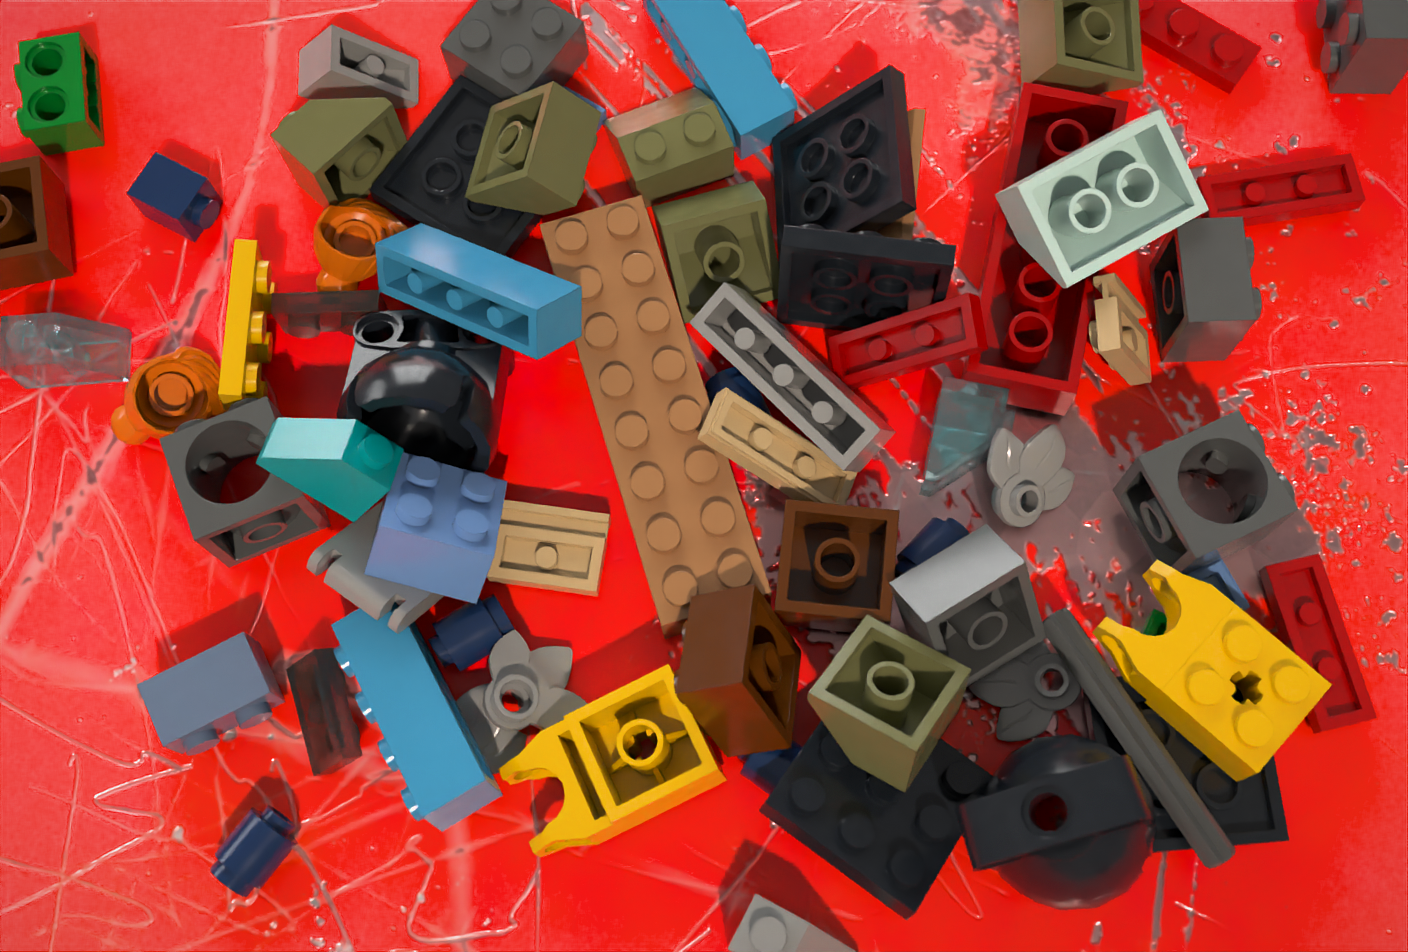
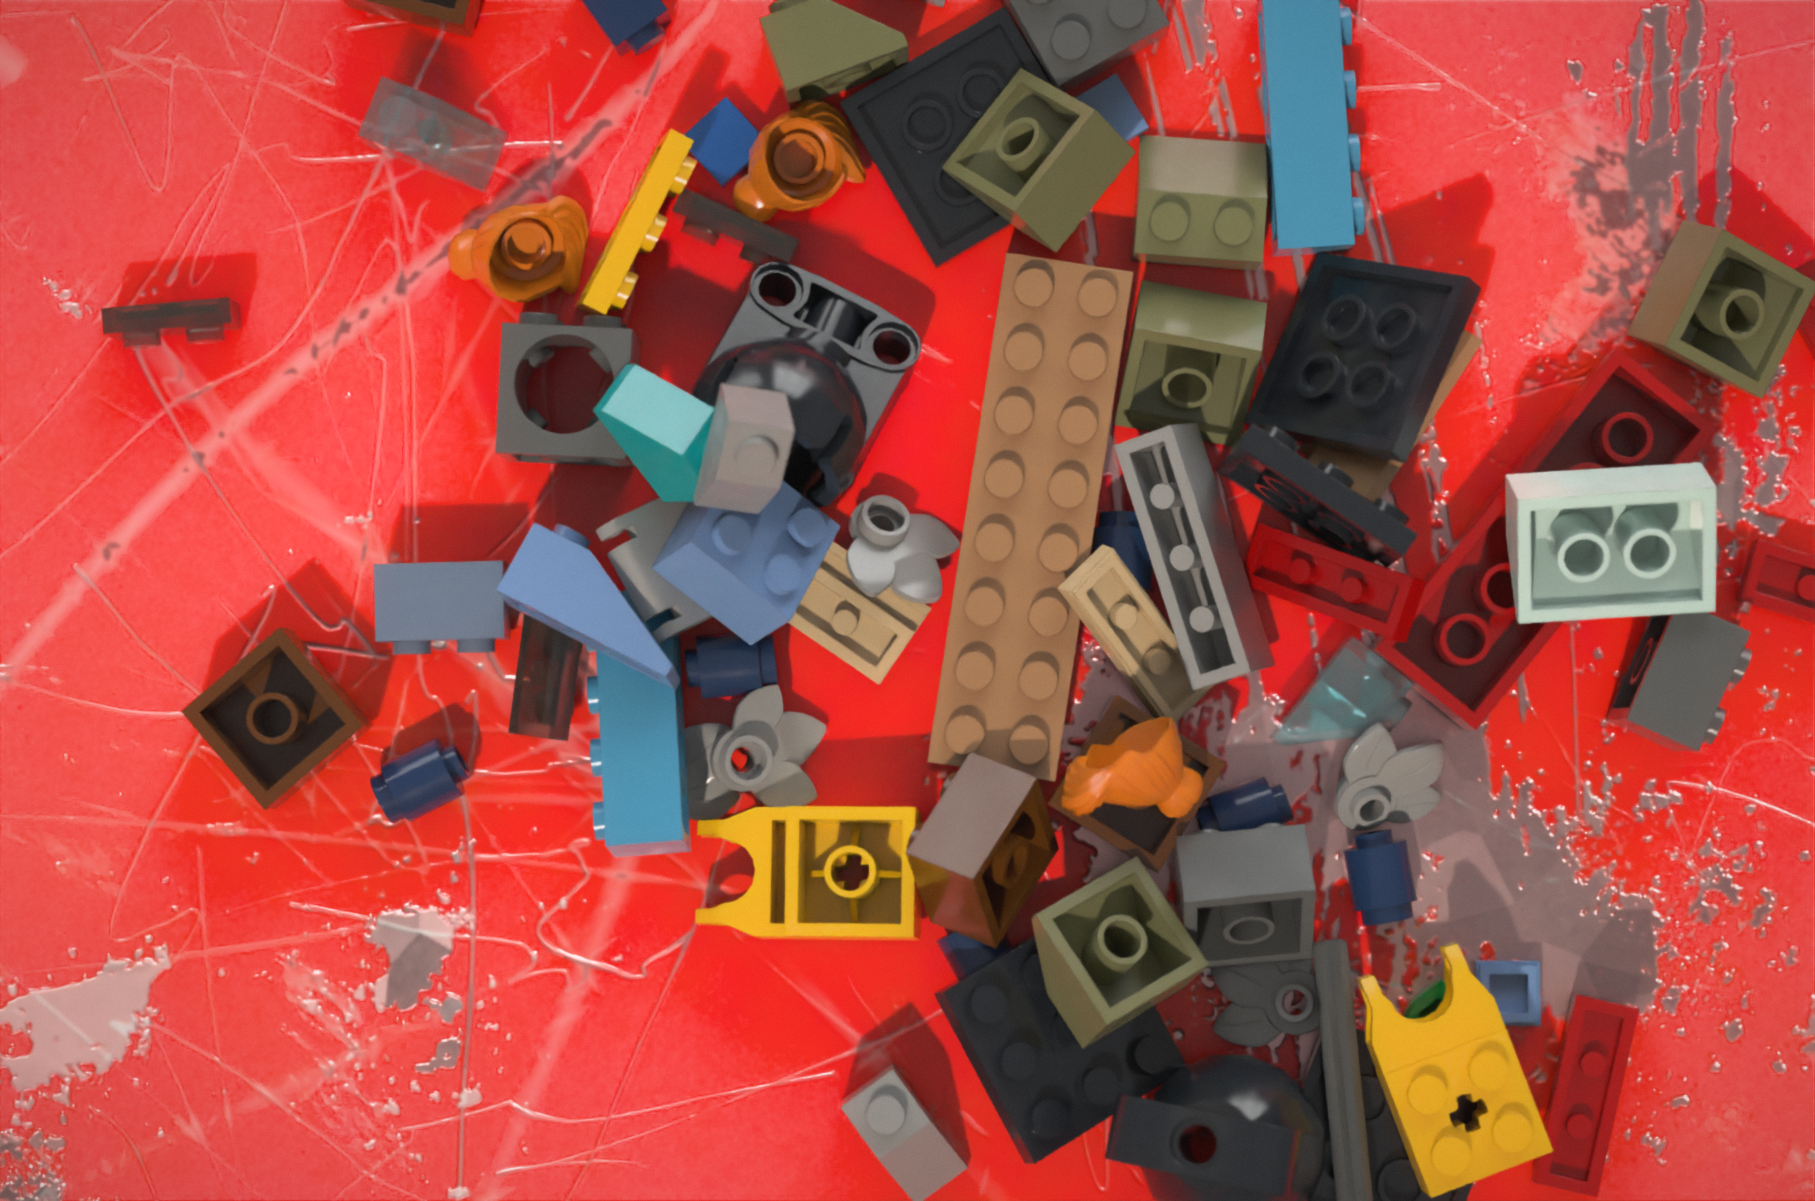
camera: 25 degrees right, 15 degrees up
dark azure brick [375,223,582,360] -> none
tan plate [1089,273,1152,386] -> none
dark grey brick [1113,410,1299,575] -> none
none -> reddish brown brick [181,627,374,810]
none -> medium blue slope [496,522,681,690]
none -> blue tile [684,97,759,188]
none -> light grey slope [693,383,795,514]
none -> light grey plate [846,495,960,603]
none -> orange hair [1061,716,1204,818]
none -> dark blue brick [1343,829,1417,926]

